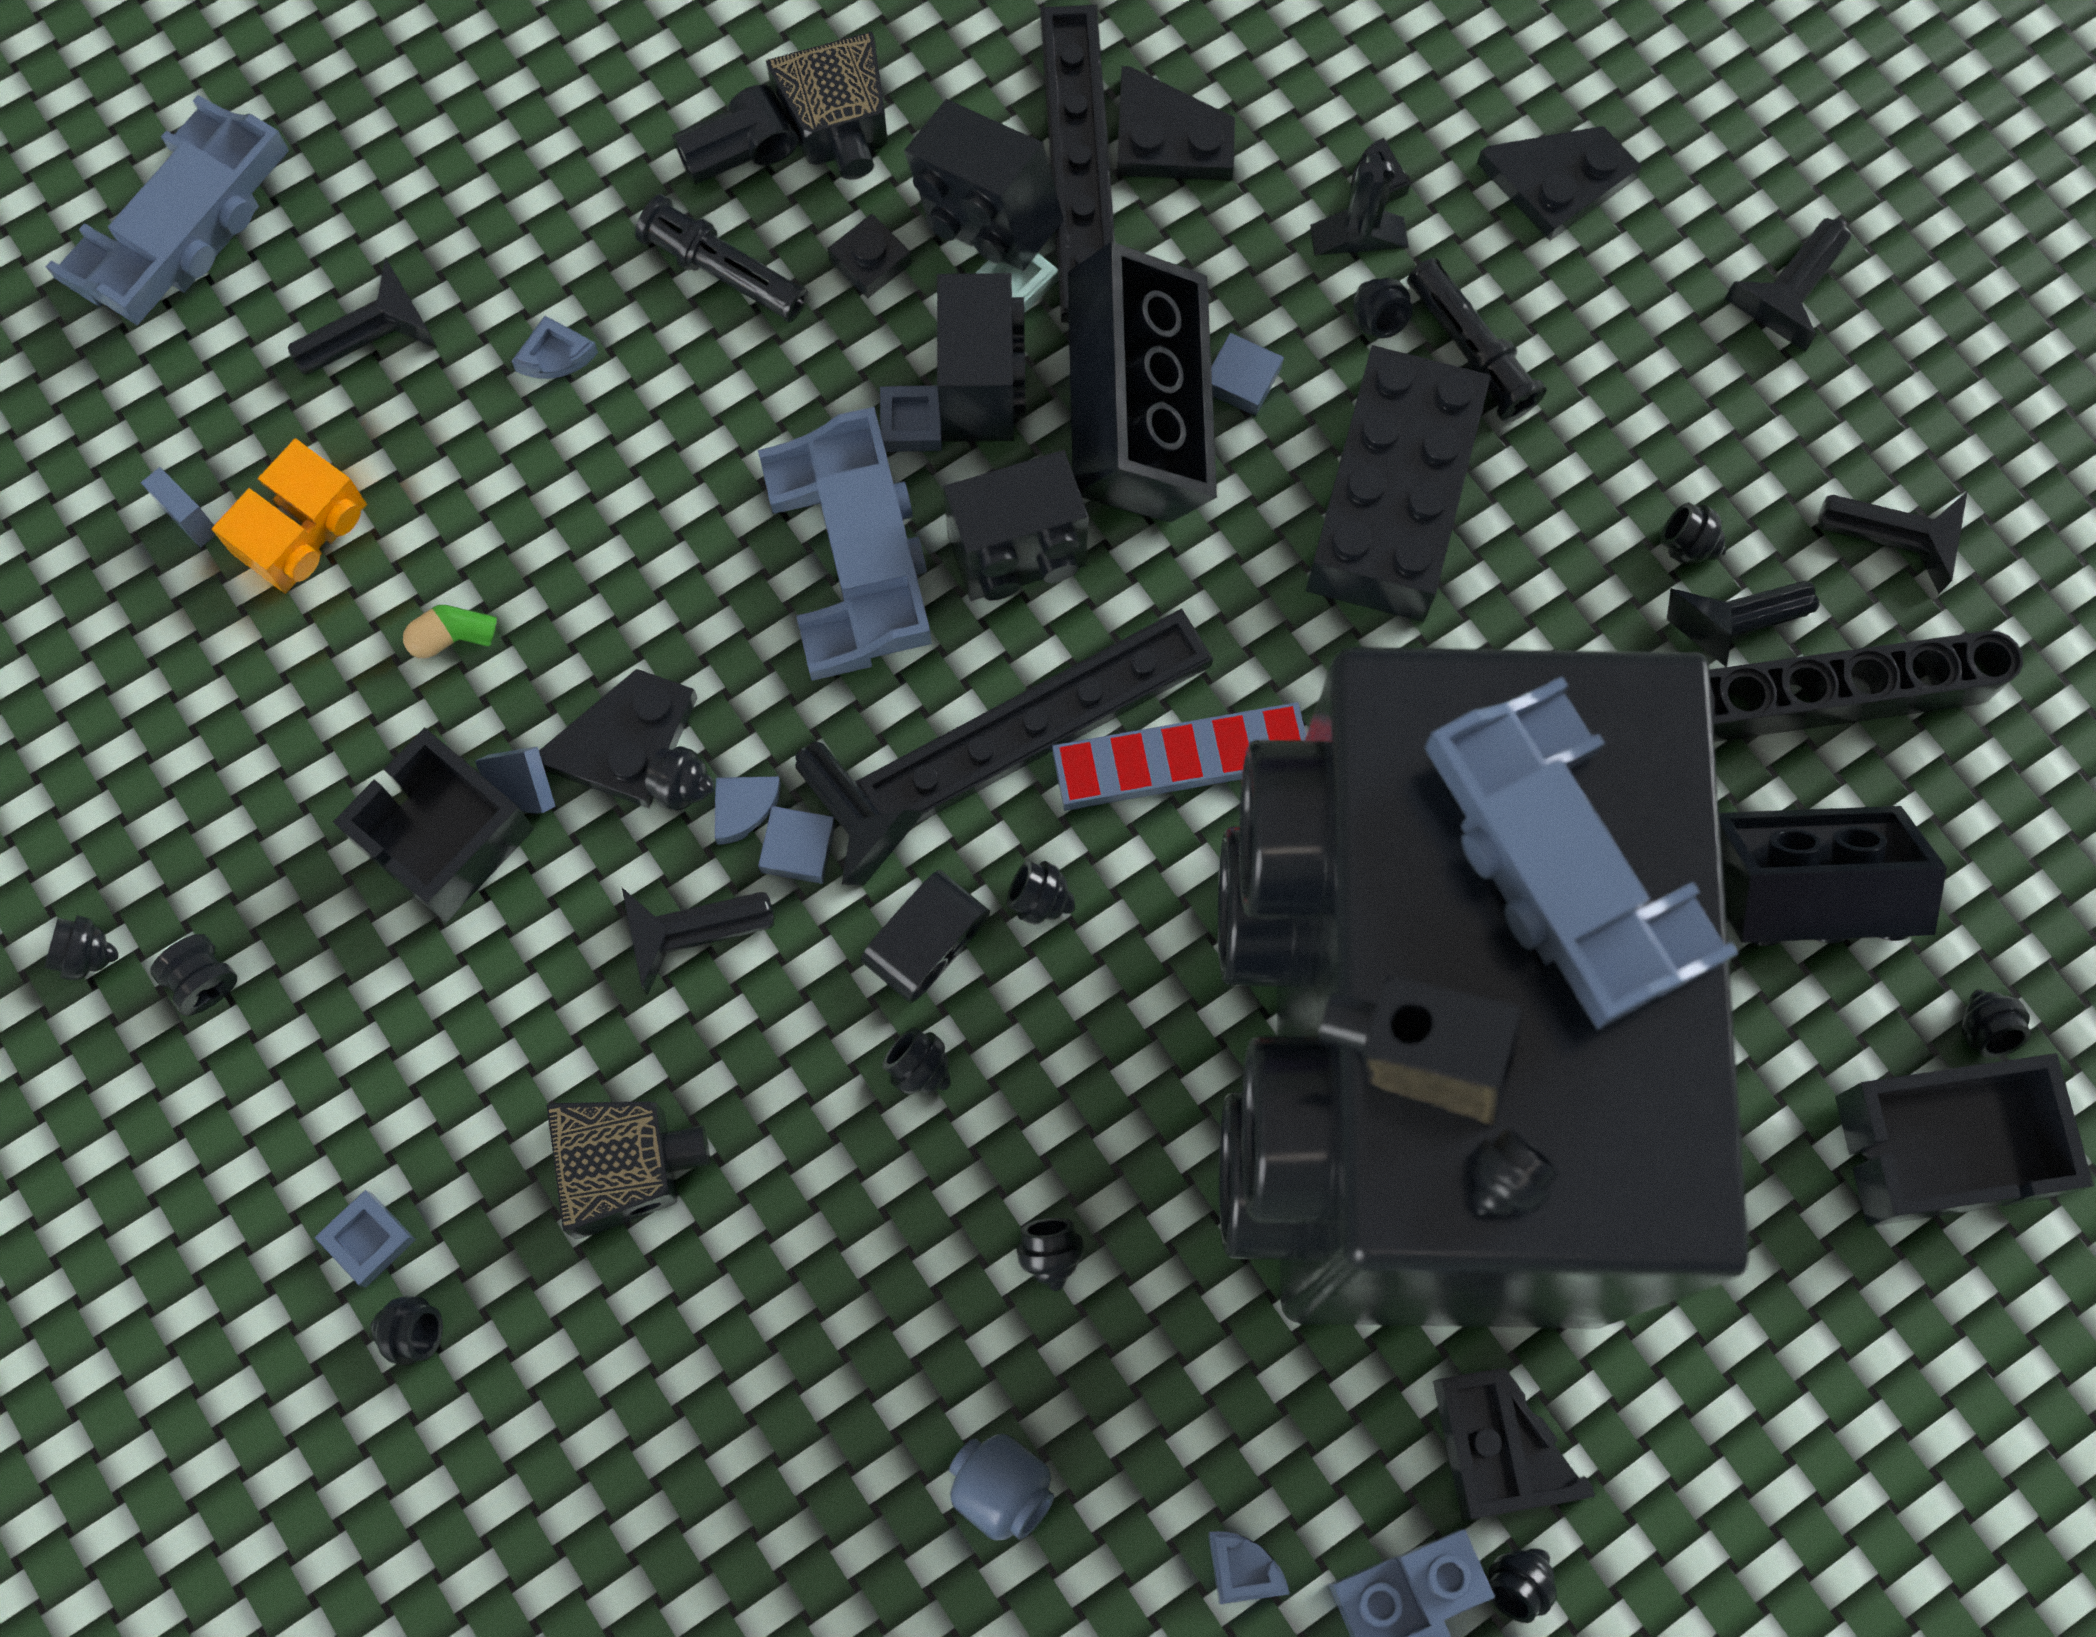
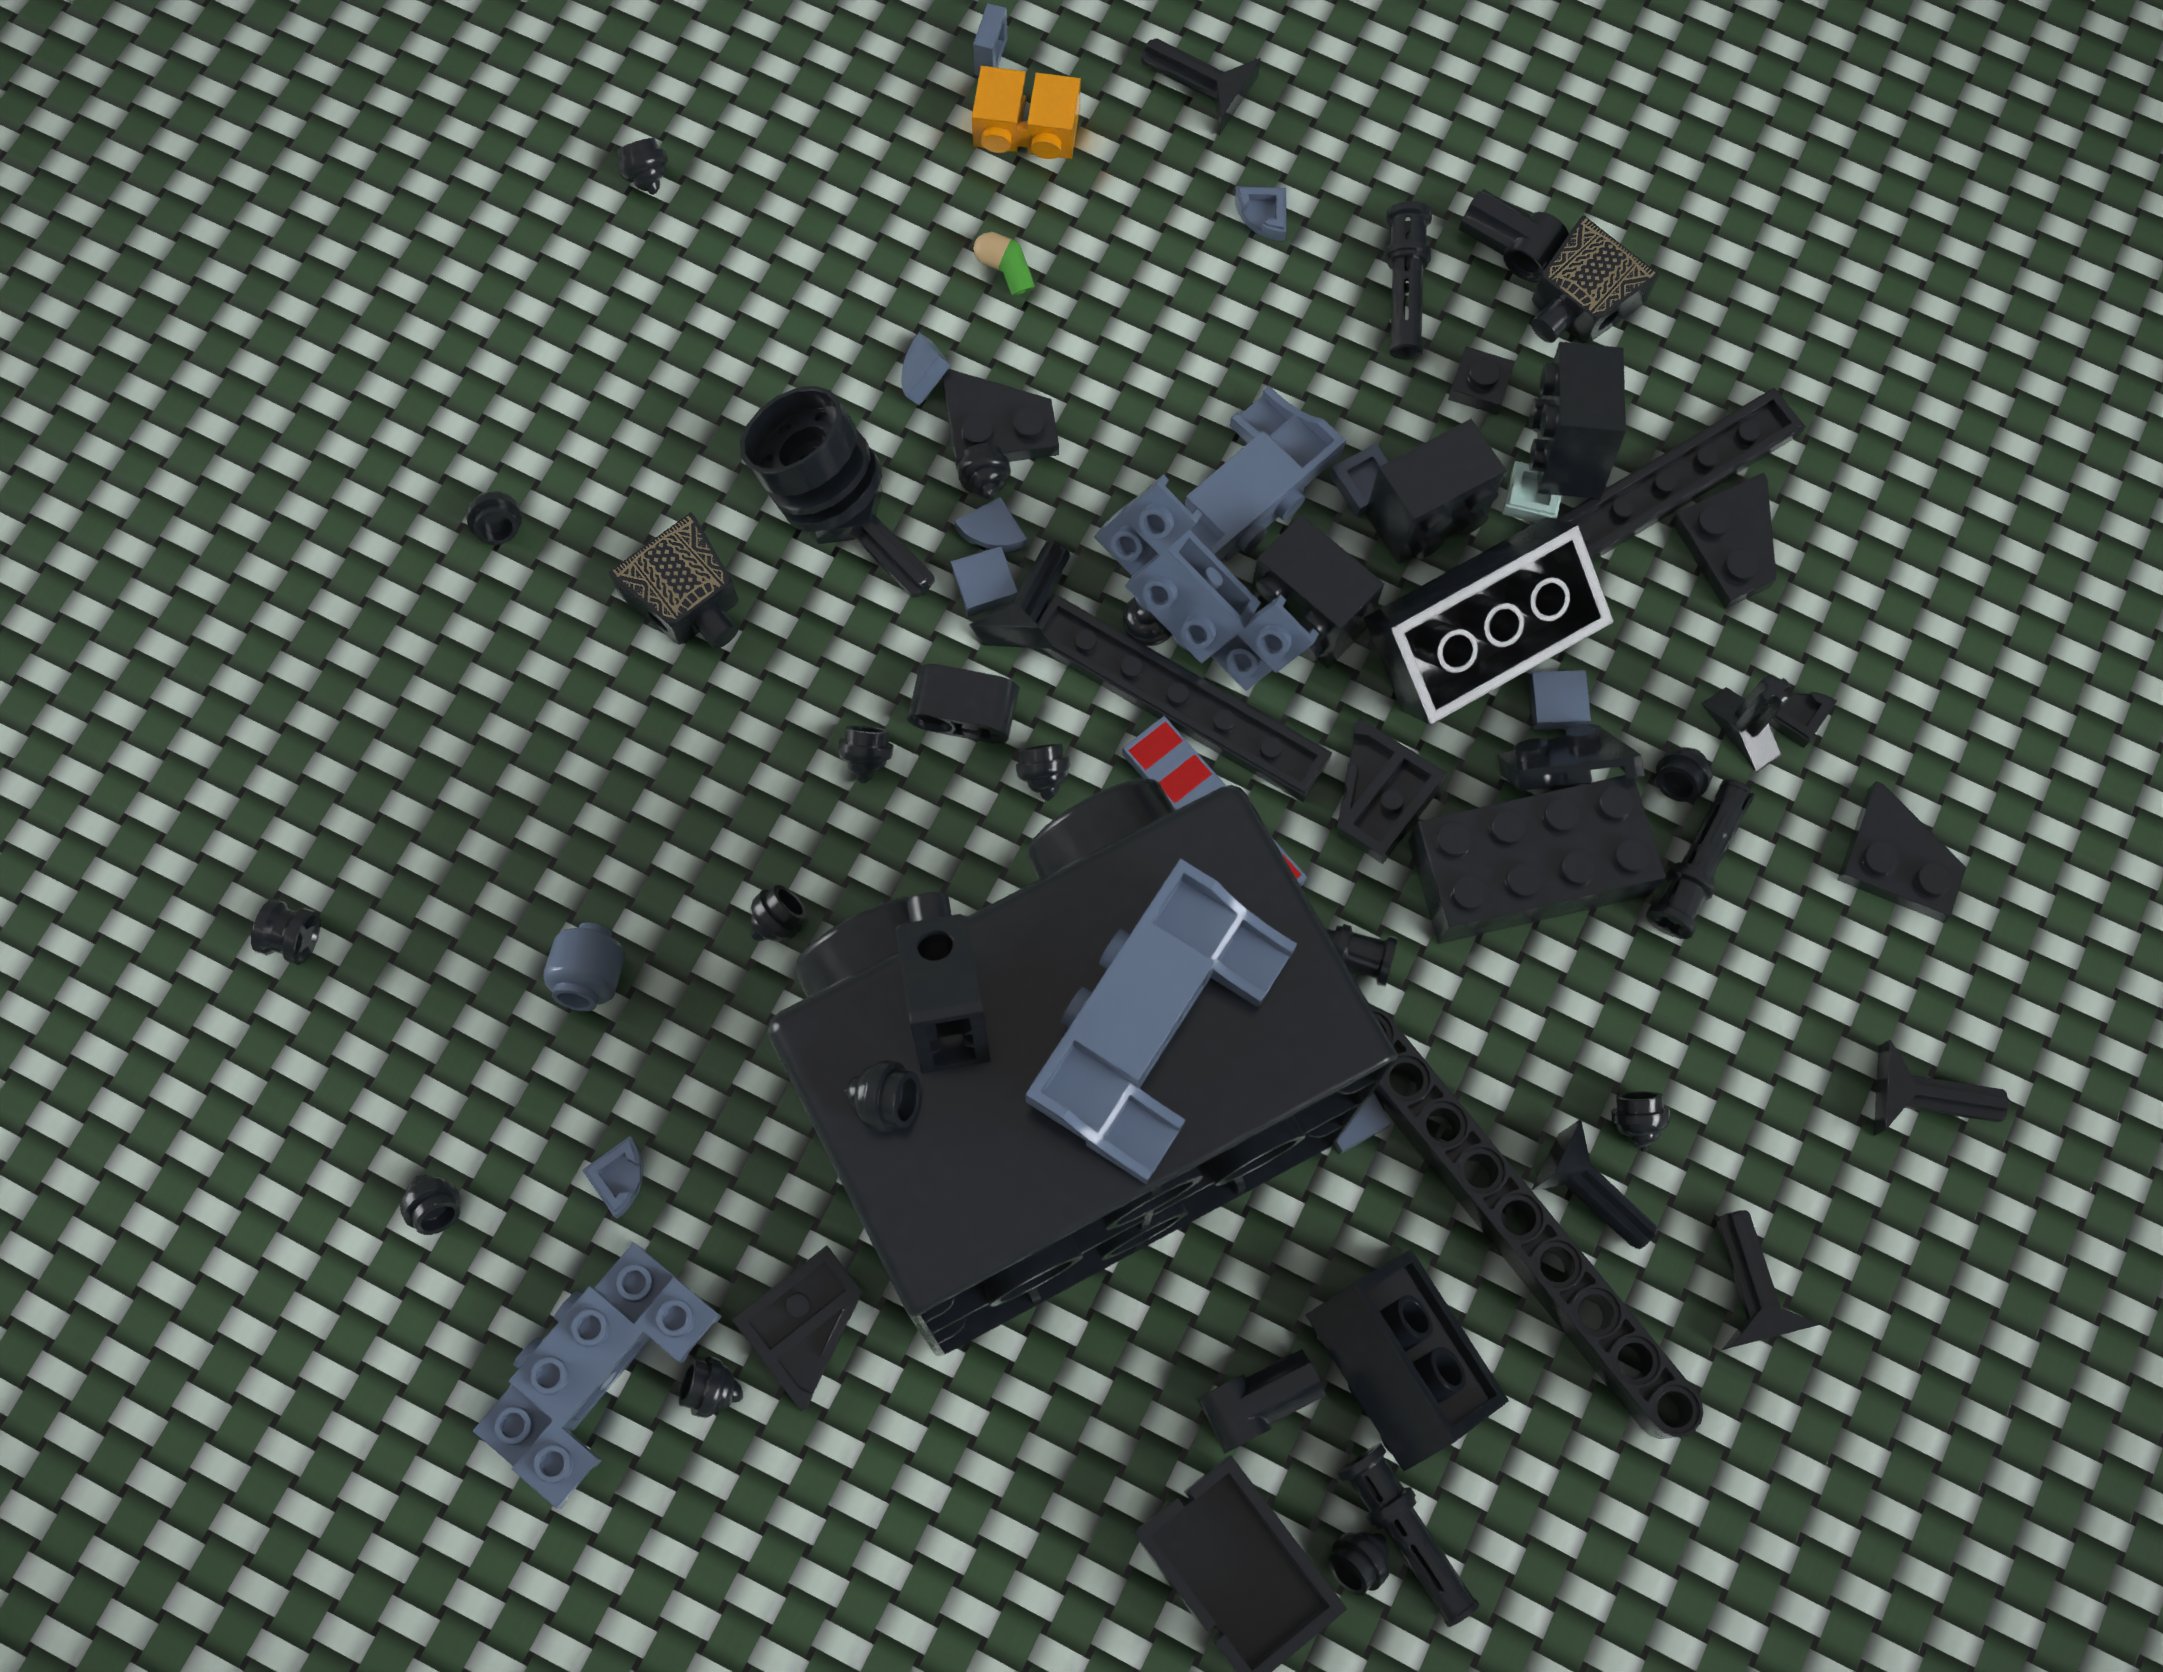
camera: 60 degrees right, 0 degrees up
black wheel [150,934,238,1016] -> none
sand blue tile [314,1190,416,1288] -> none
black piece [333,727,534,924] -> none
none -> black wheel [740,386,882,532]
none -> sand blue bracket [1094,474,1319,691]
none -> black plate [1123,597,1172,646]
none -> black piece [1197,1349,1326,1454]
none -> black wing [1337,718,1447,864]
none -> black pin [1337,1443,1480,1627]
none -> black wing [1497,724,1645,791]

